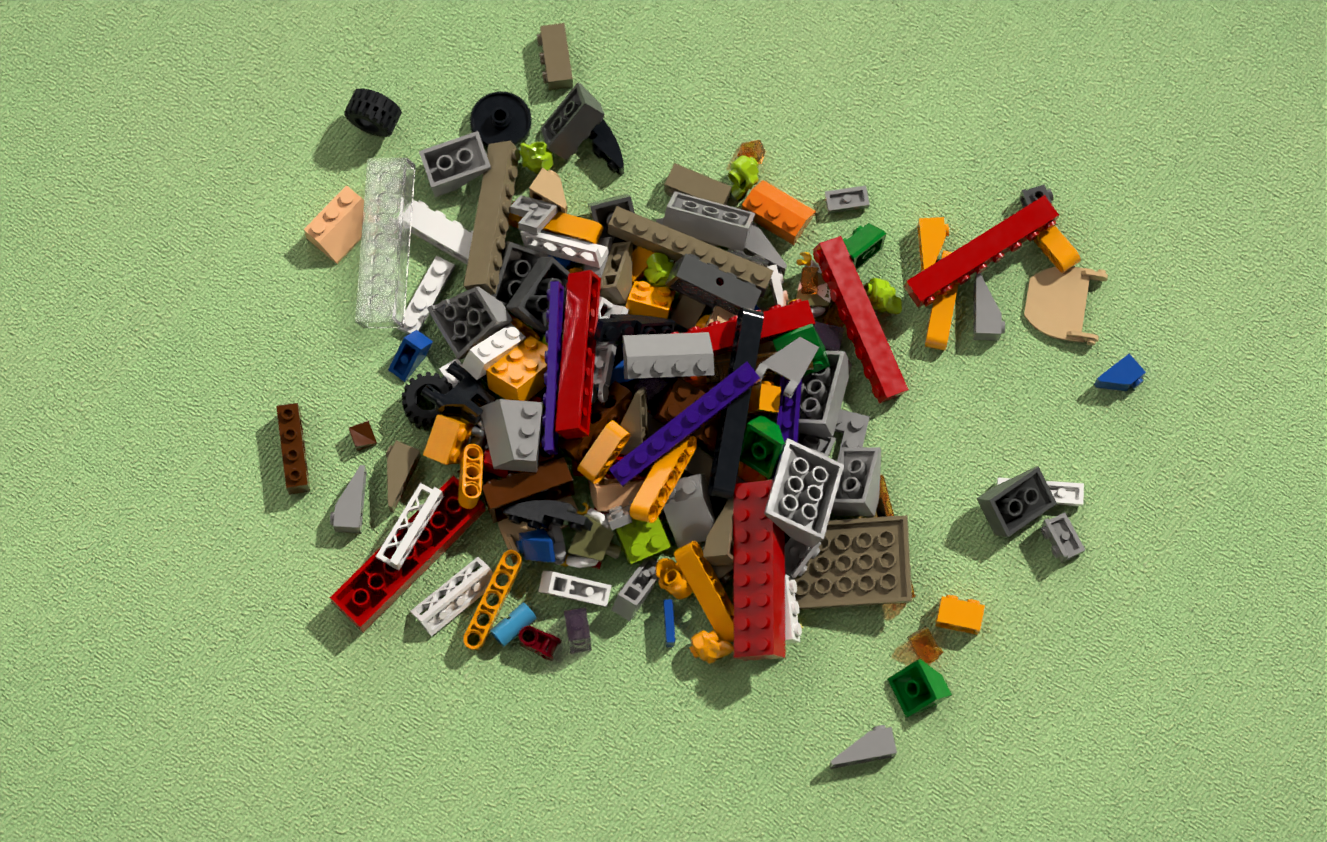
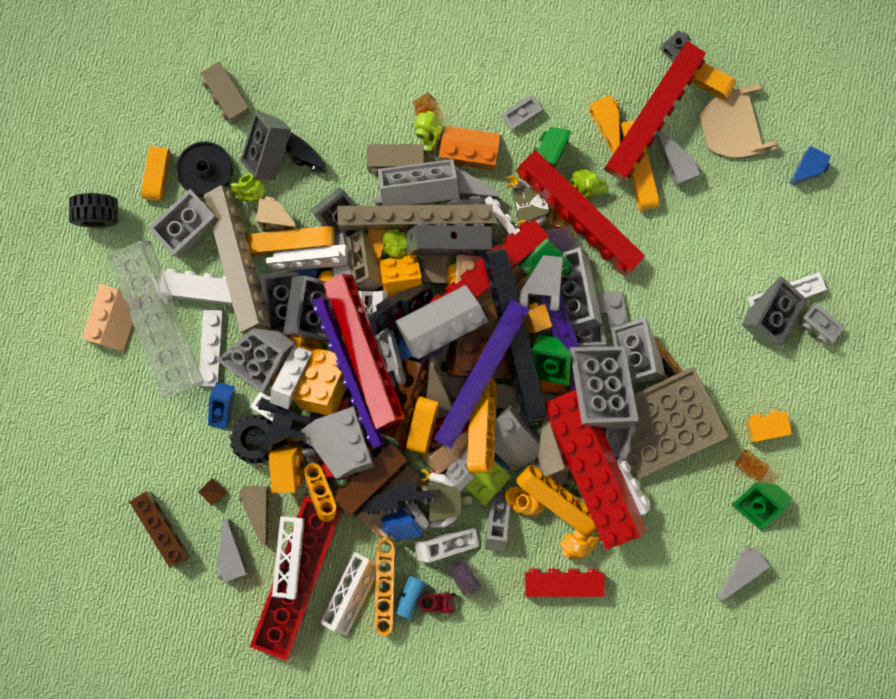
camera: 20 degrees left, 10 degrees up
light grey plate [510,195,558,235] -> none
blue tile [663,599,675,647] -> none
clear orange slope [801,267,819,294] -> none
none -> light orange beam [141,146,171,201]
none -> red brick [524,568,604,597]

